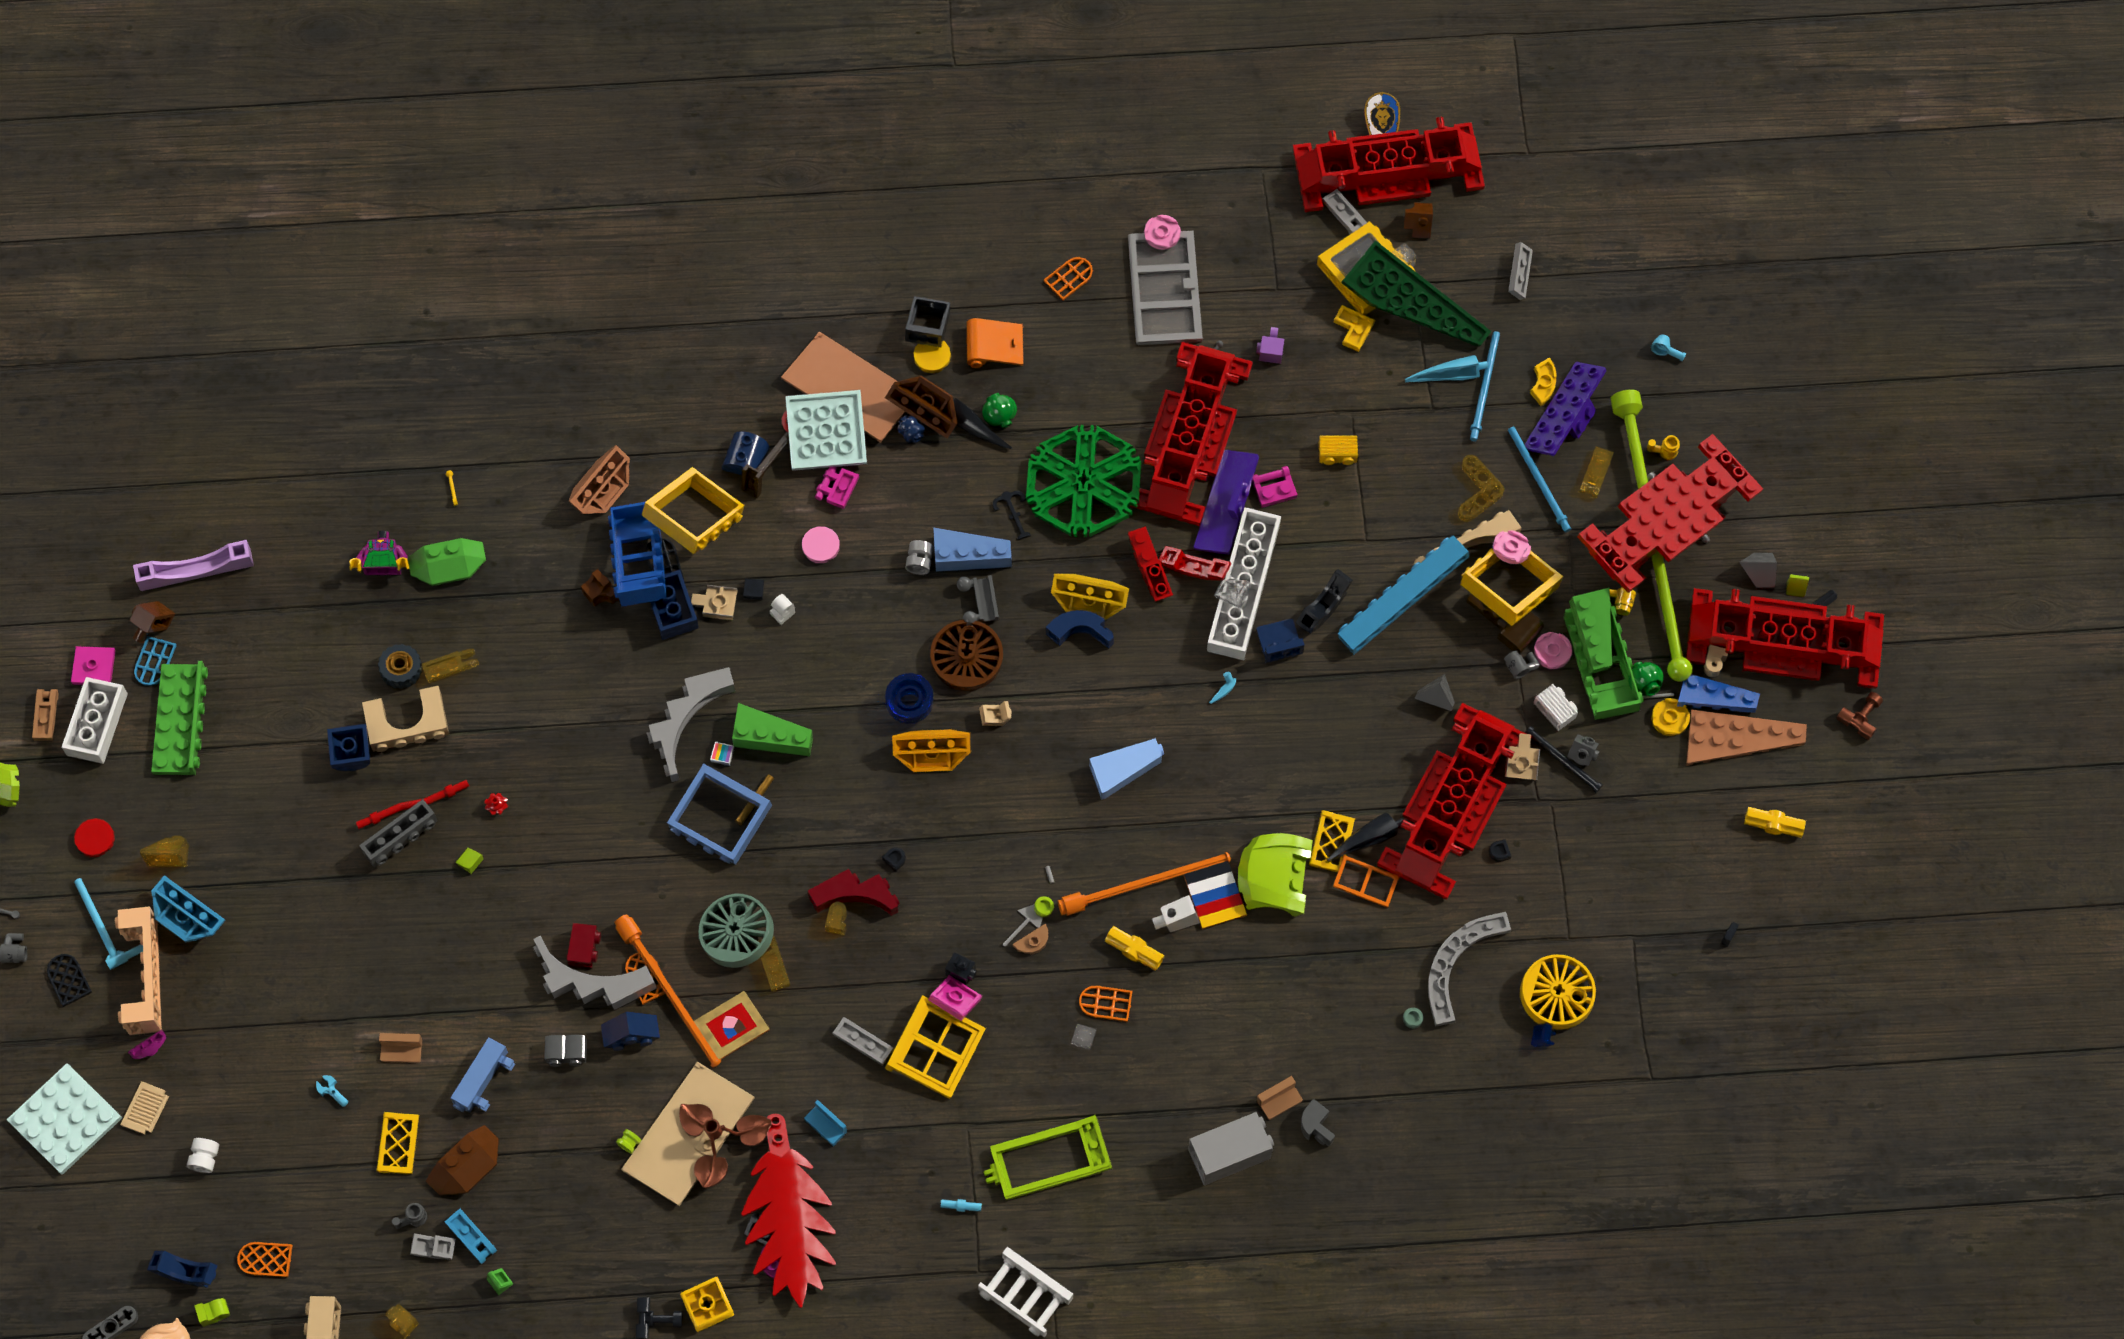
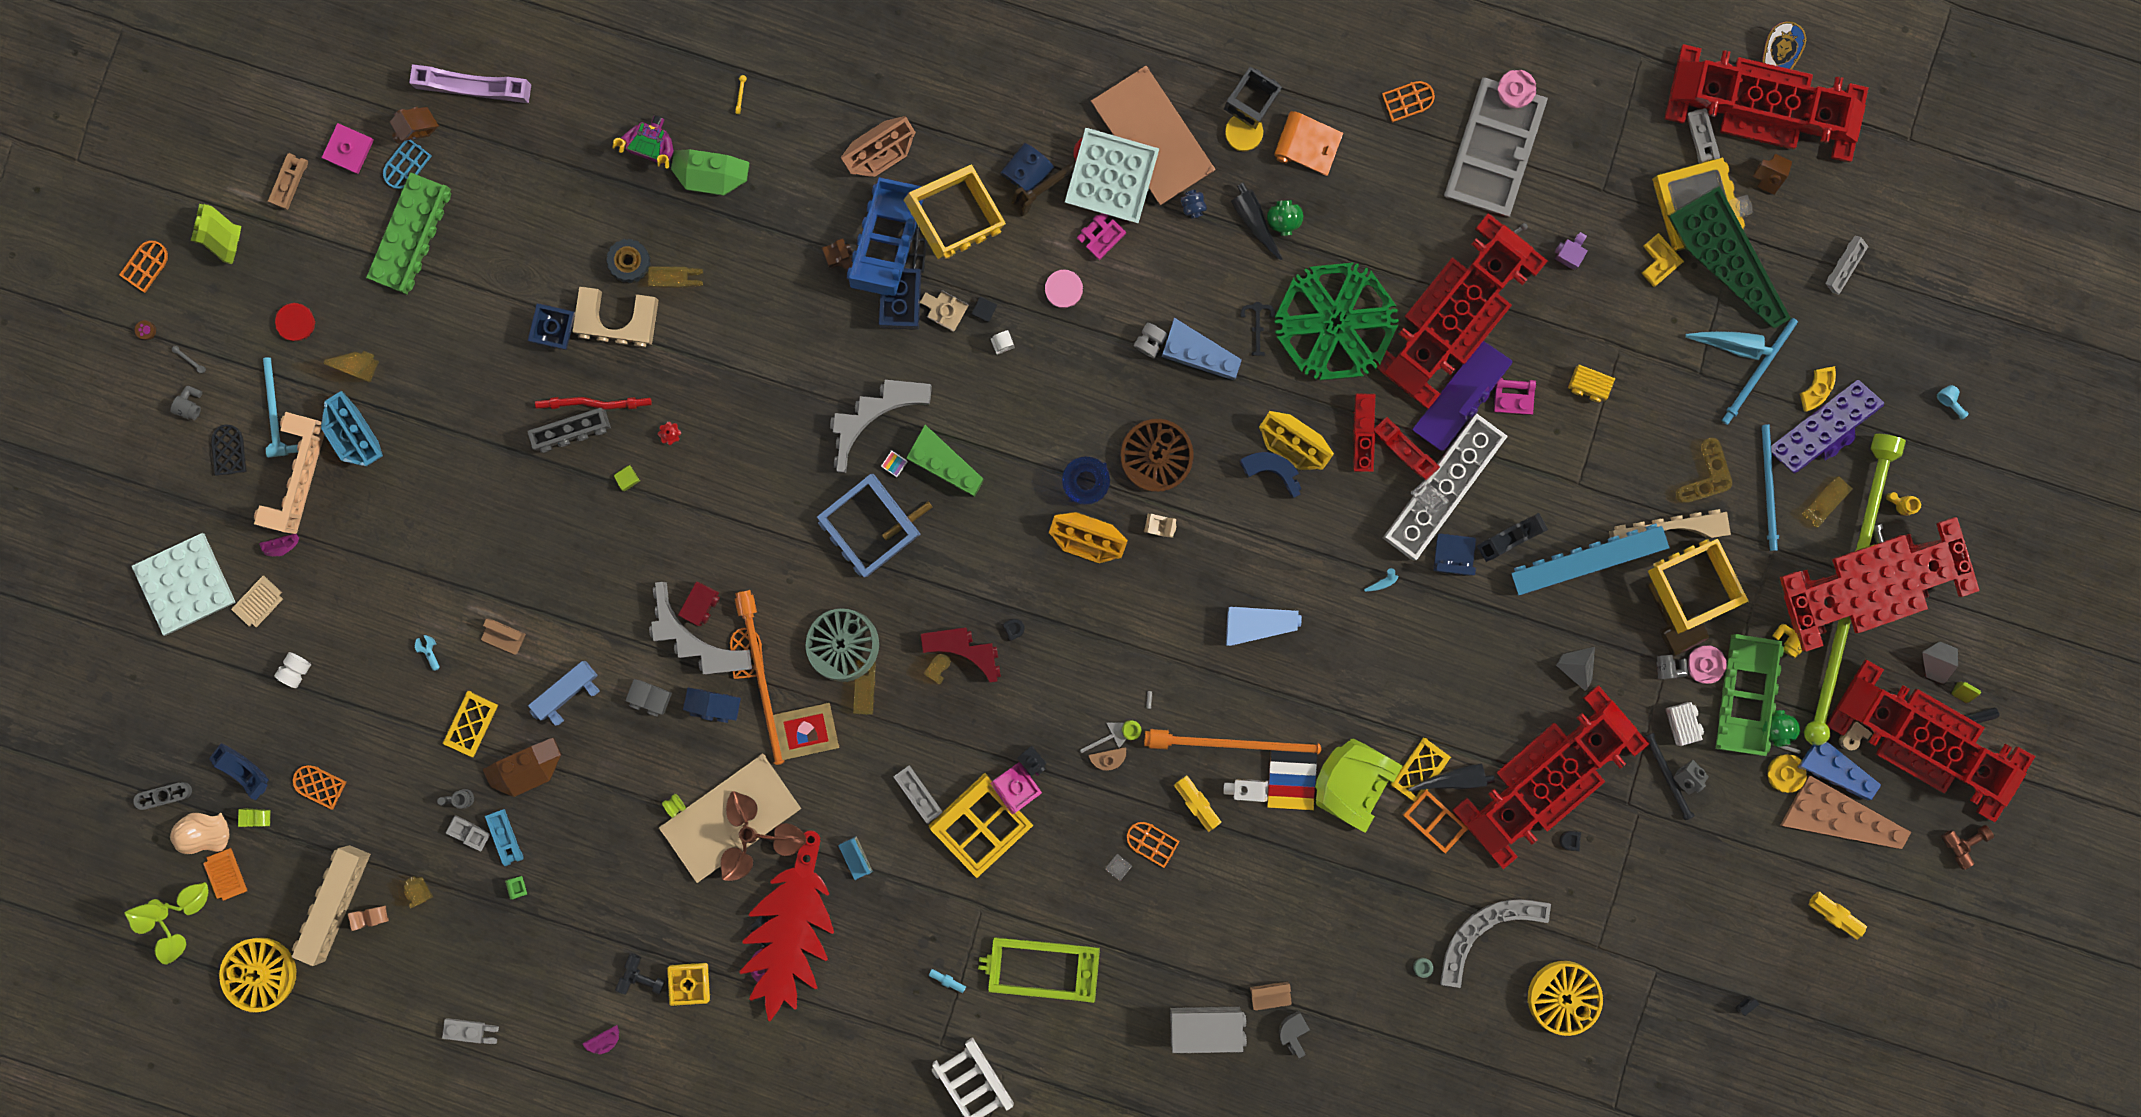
camera: 20 degrees right, 20 degrees up
white brick [62,677,127,764] -> none
reddish brown wedge [885,376,957,439] -> none
dark grey gear [956,575,999,626] -> none
bright pink tile [1492,530,1531,564] -> none
tan piece [1505,733,1540,780] -> none
clear blue tile [1531,1023,1556,1047] -> none
bright green wedge [1569,588,1612,674] -> none

